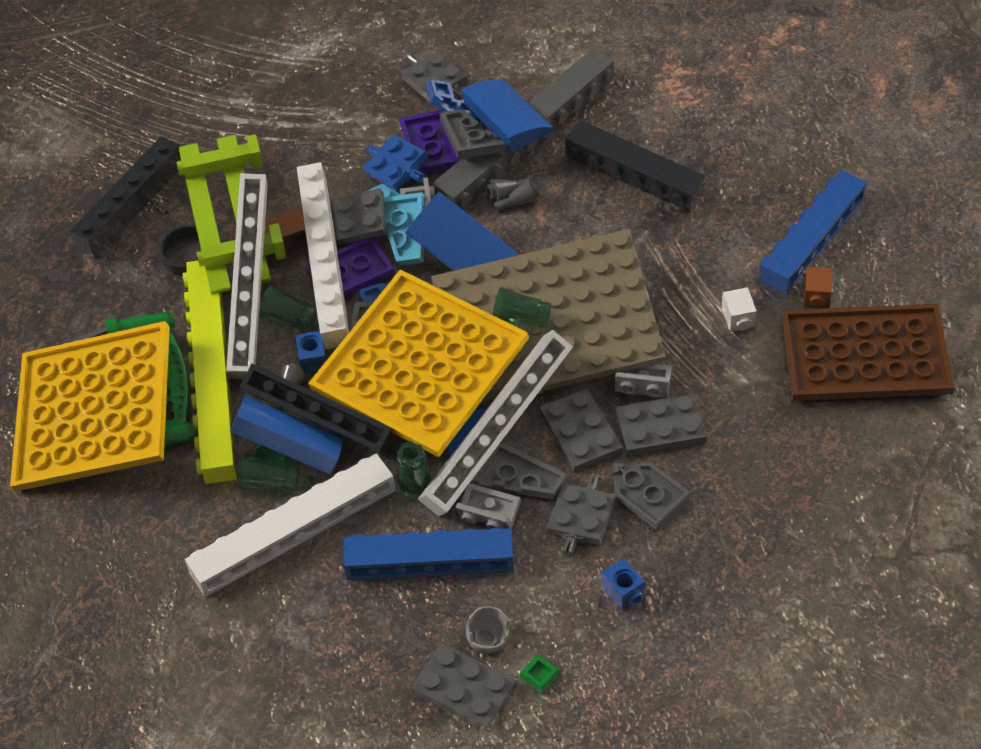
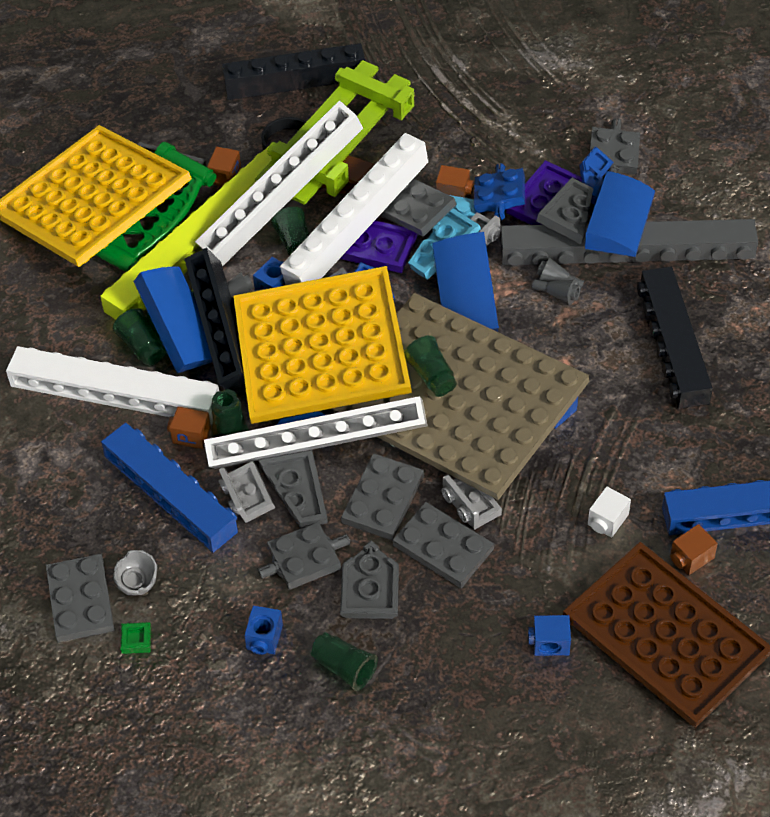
camera: 45 degrees right, 0 degrees up
none -> dark orange brick [167,407,211,449]
none -> dark orange brick [207,147,241,186]
none -> clear green plant [310,632,378,691]
none -> dark orange brick [436,165,474,198]
none -> blue brick [528,615,571,656]

